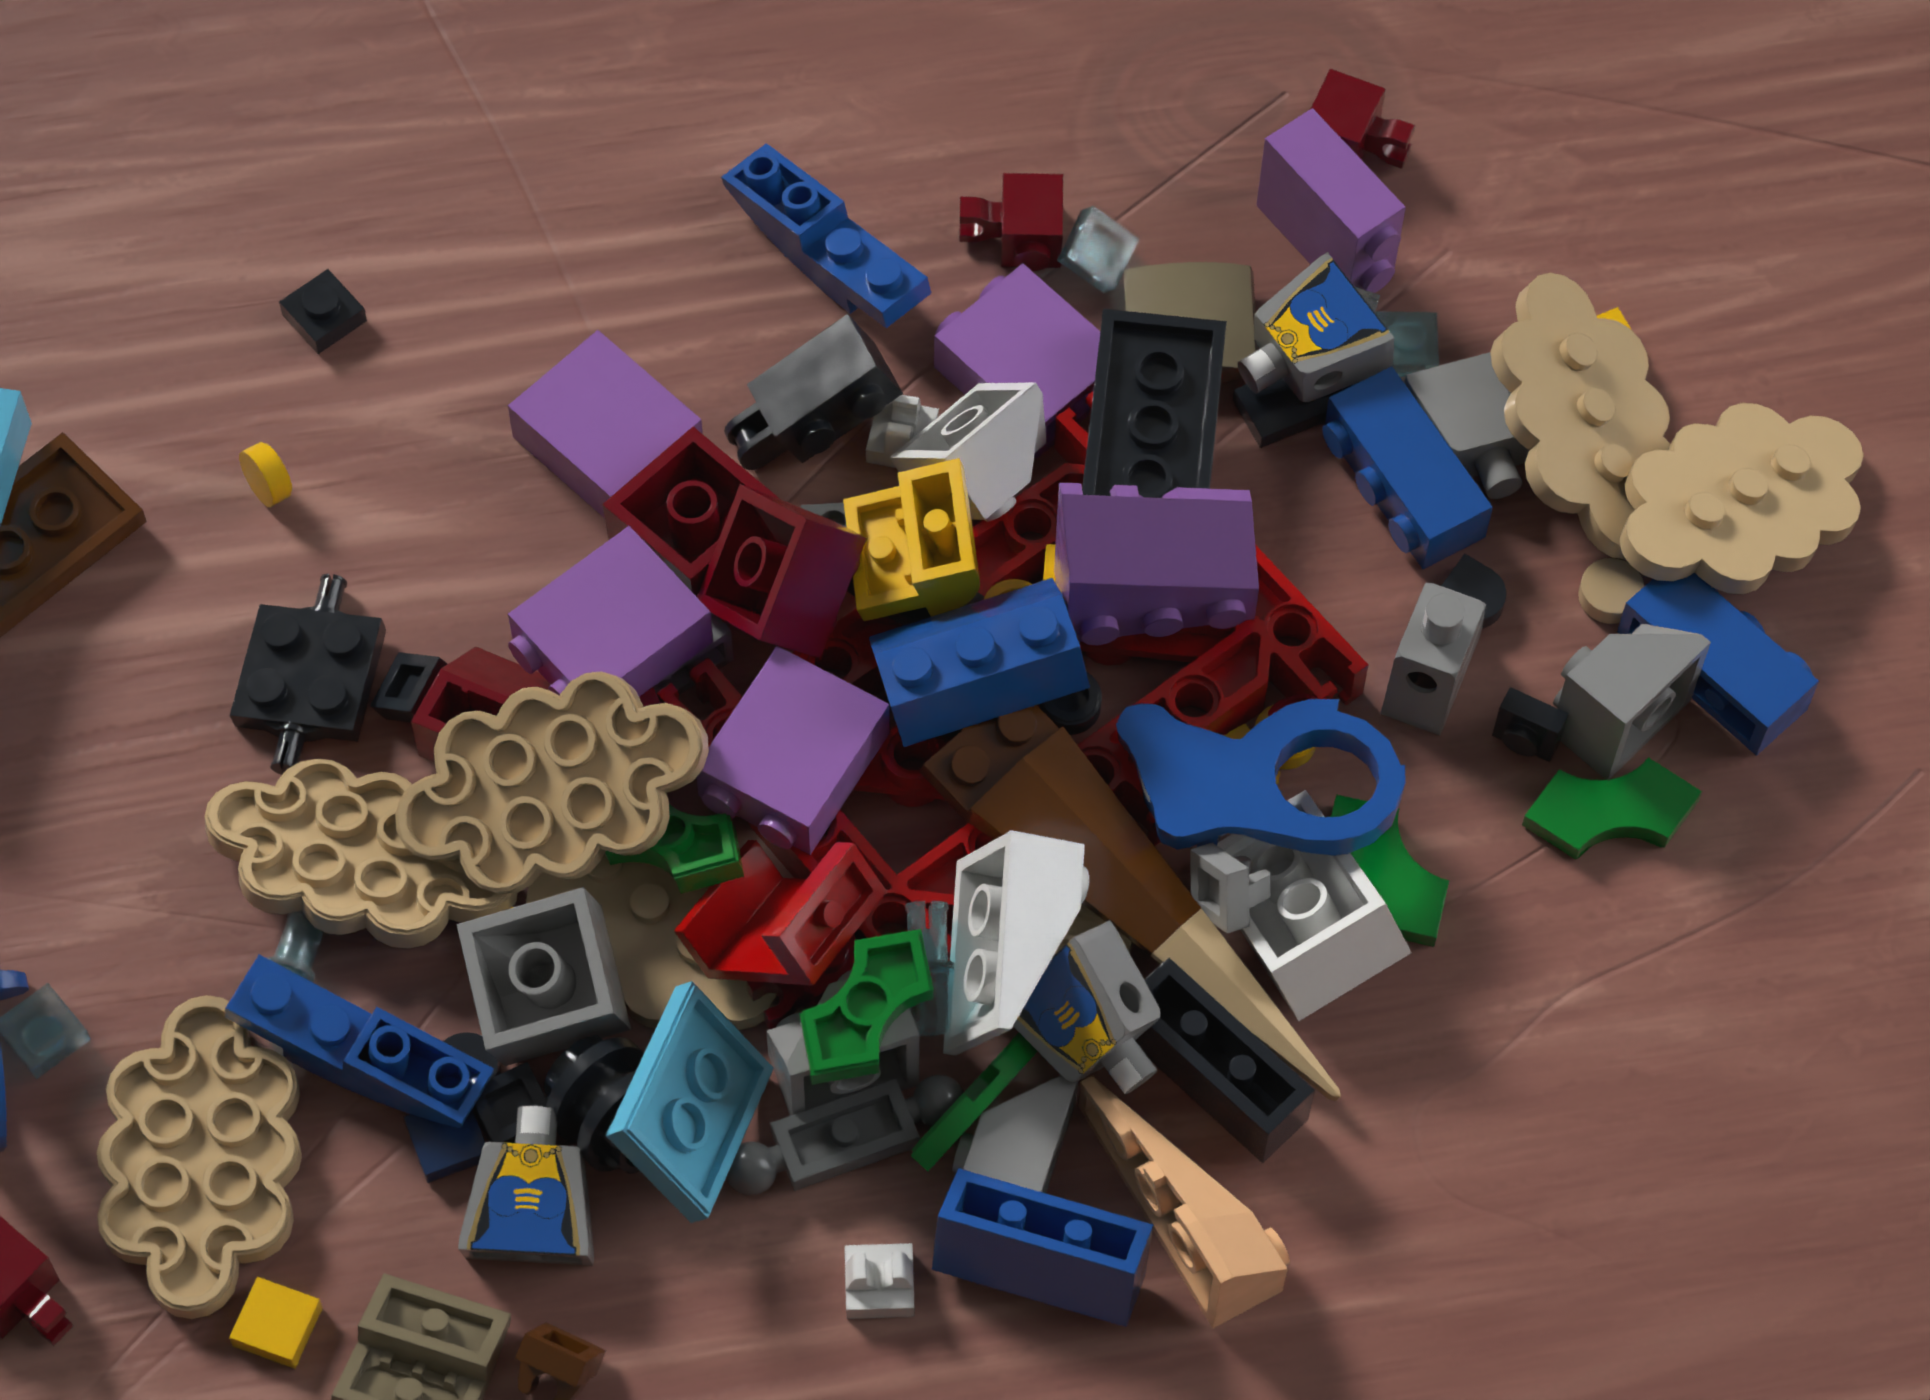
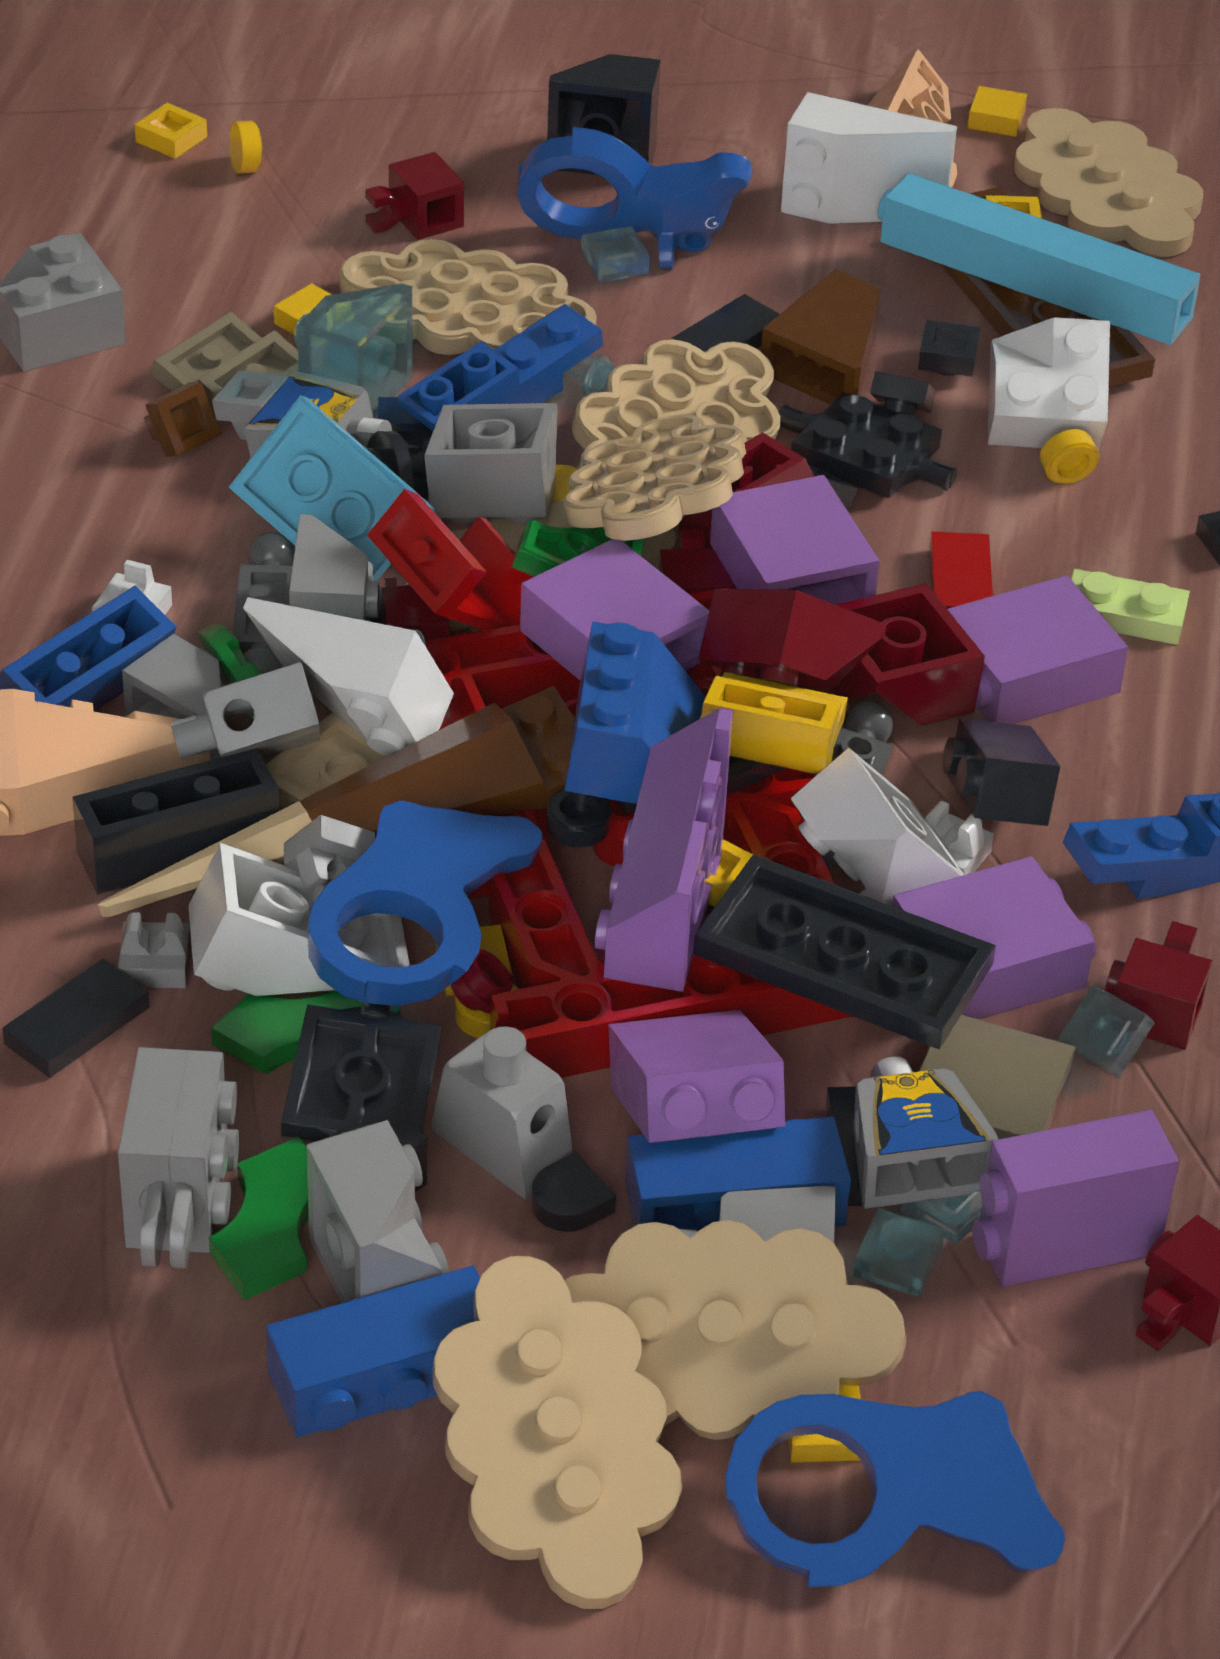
camera: 110 degrees right, 20 degrees down
green tile [800,929,934,1085] -> none
none -> black tile [2,958,150,1078]
none -> light grey tile [118,912,191,988]
none -> light grey brick [118,1047,239,1269]
none -> light grey tile [212,370,288,440]
none -> black plate [281,1003,442,1141]
none -> clear light blue slope [294,283,412,419]
none -> medium lavender brick [608,1010,785,1143]
none -> black tile [672,294,780,352]
none -> blue animal [725,1391,1065,1587]
none -> reddish brown slope [761,269,881,405]
none -> black plate [870,371,936,416]
none -> black plate [918,320,980,376]
none -> red tile [929,531,993,609]
none -> white slope [987,317,1110,451]
none -> yellowish green plate [1071,569,1190,645]

